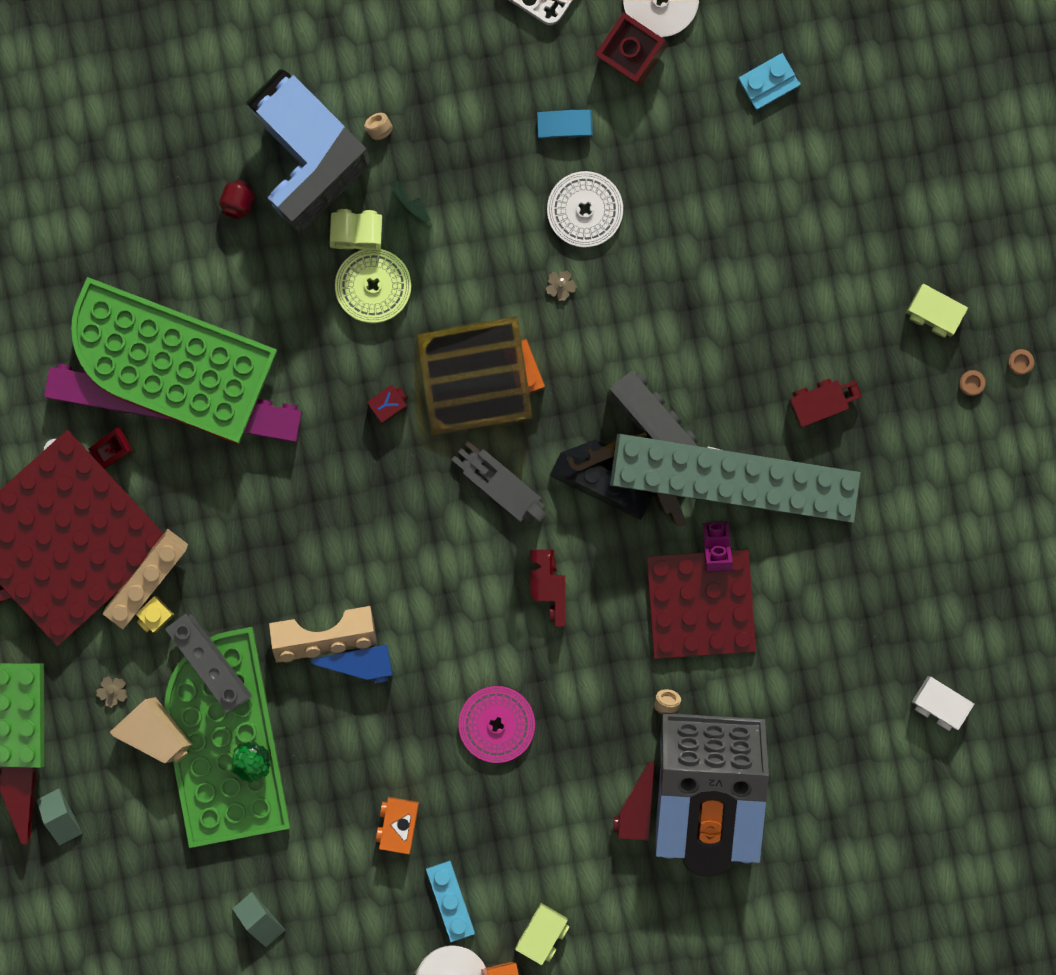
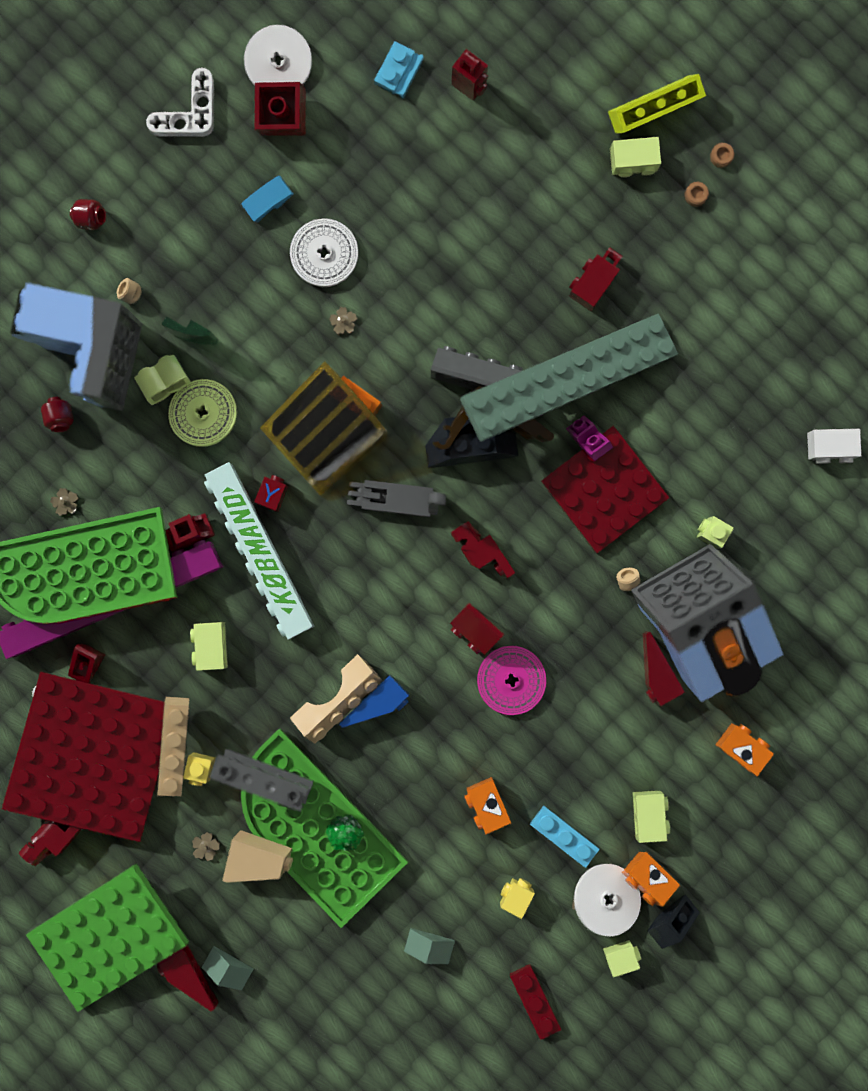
camera: 30 degrees left, 0 degrees up
none -> dark tan plant [50,488,79,516]
none -> dark red head [70,199,106,230]
none -> dark red brick [166,513,215,553]
none -> yellowish green brick [190,622,228,671]
none -> light aqua brick [204,462,314,639]
none -> dark red slope [450,603,504,655]
none -> dark red brick [451,49,489,101]
none -> light yellow brick [500,878,535,919]
none -> neon yellow brick [608,74,706,133]
none -> yellowish green brick [697,516,734,549]
none -> orange brick [715,723,774,776]

